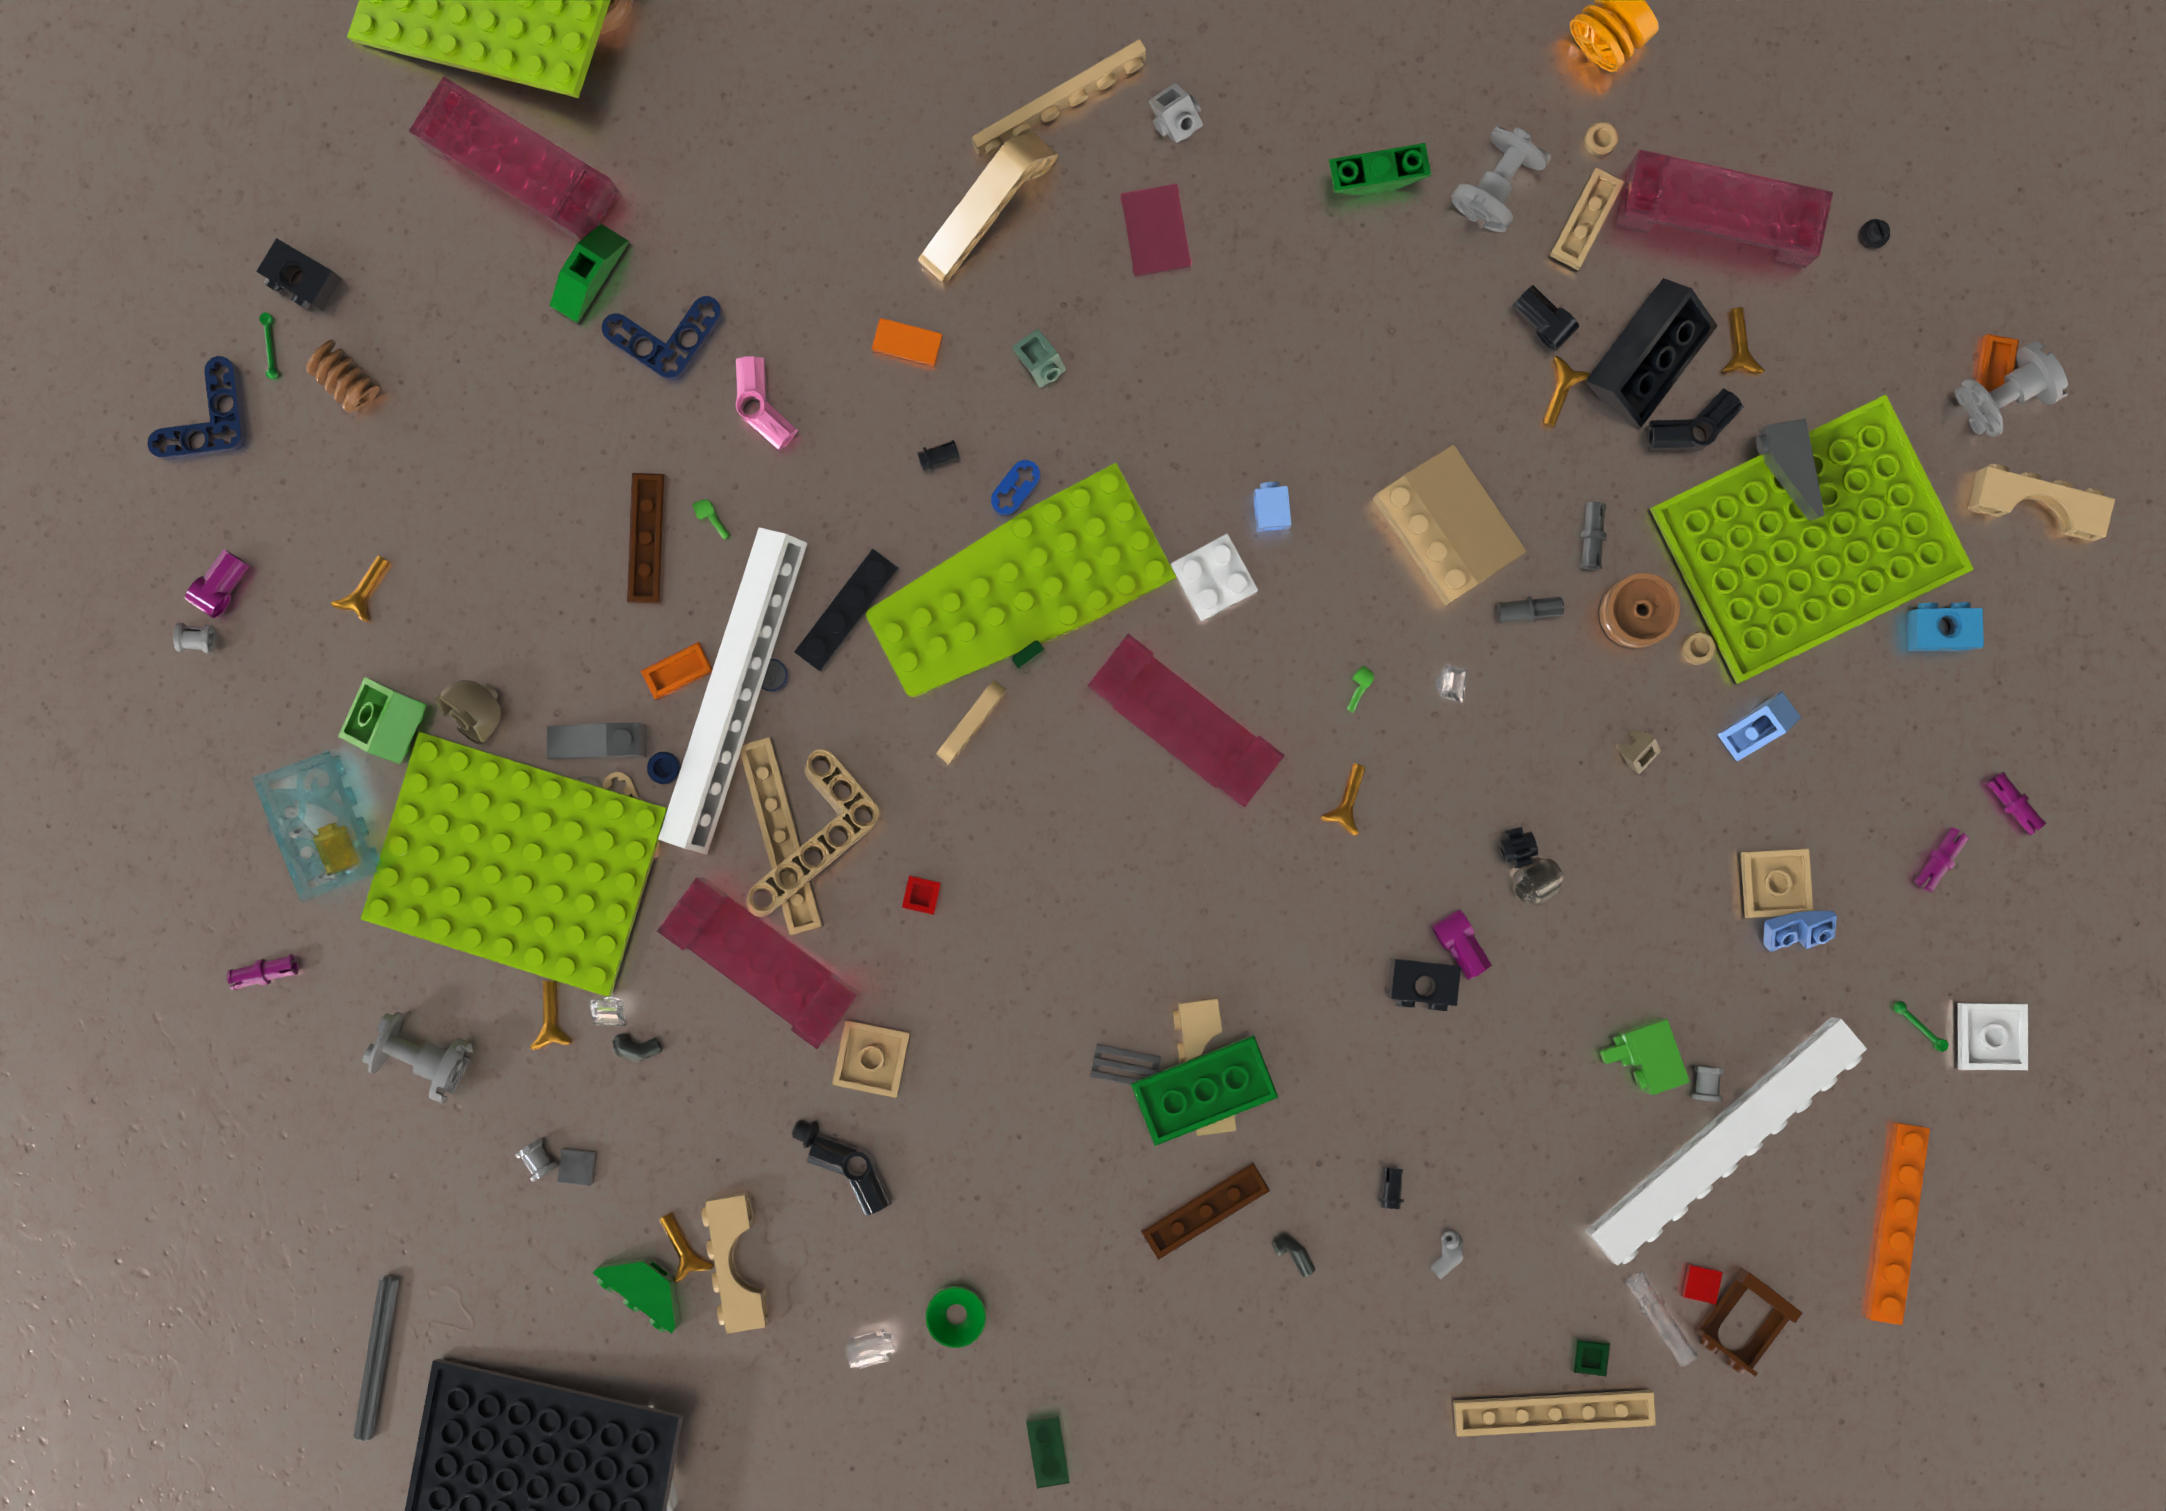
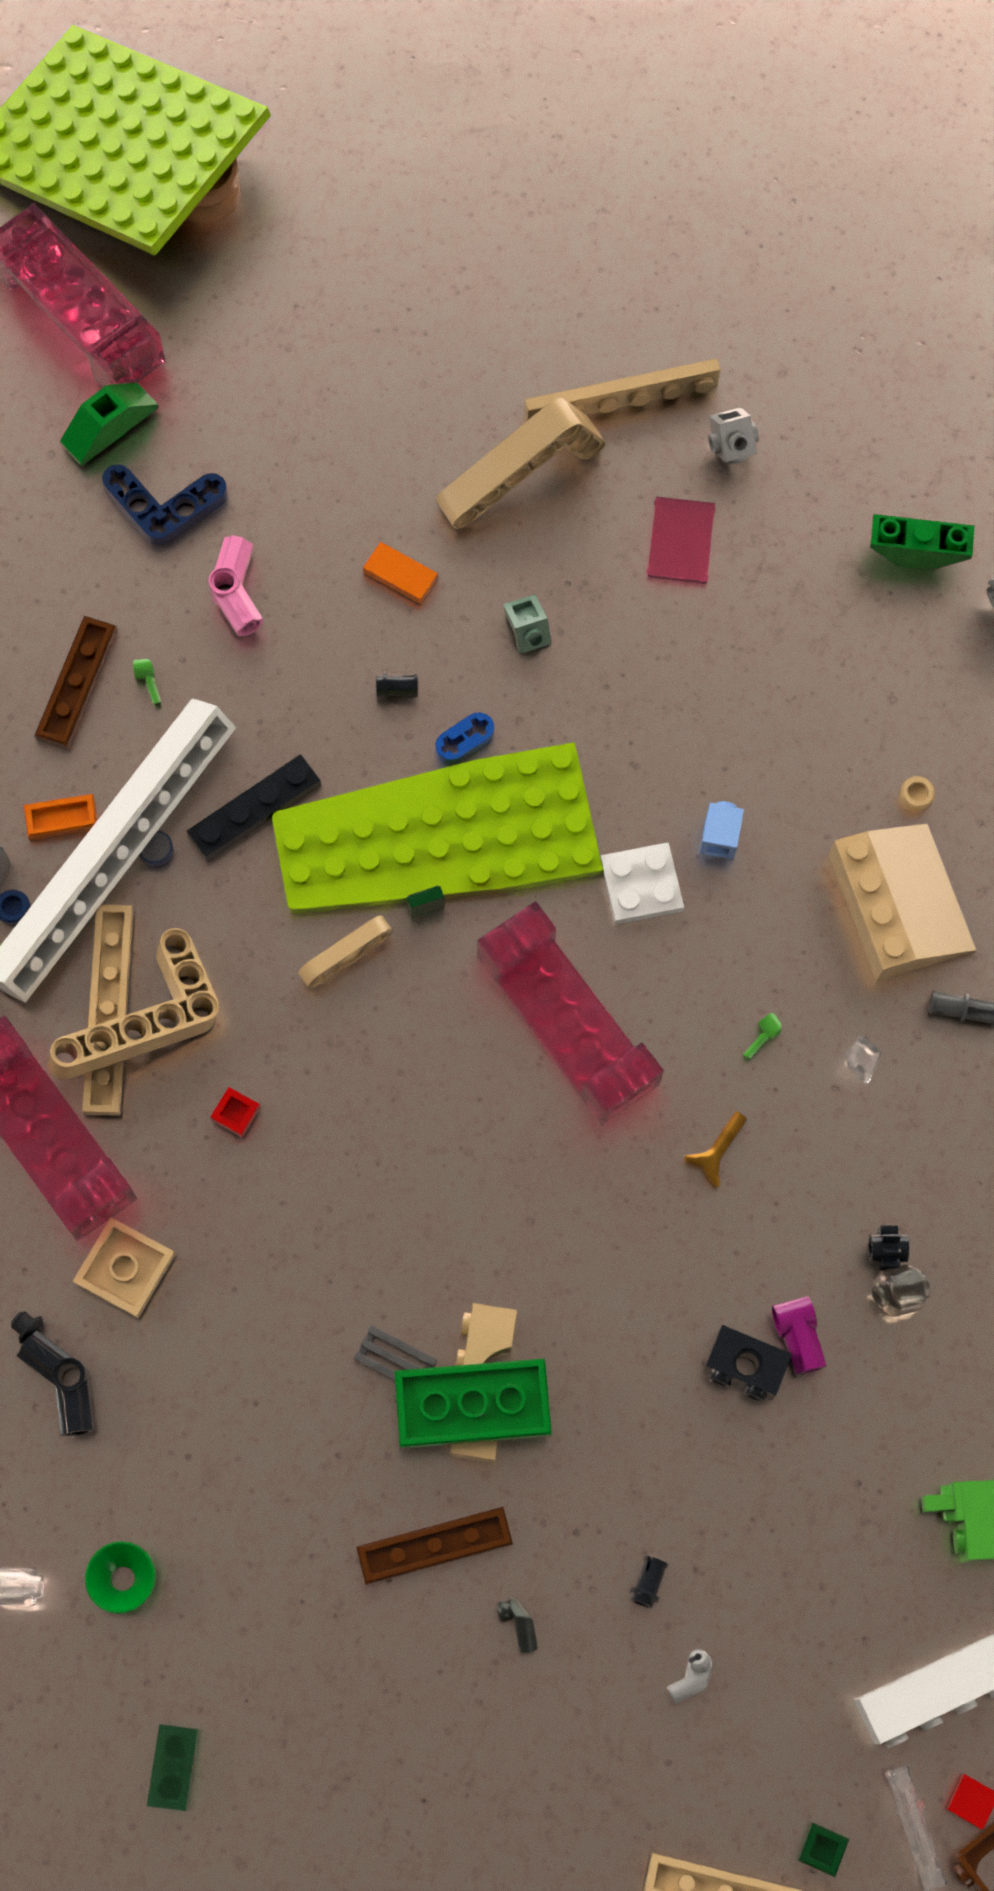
camera: 10 degrees right, 15 degrees down
none -> tan tile [899,776,935,813]

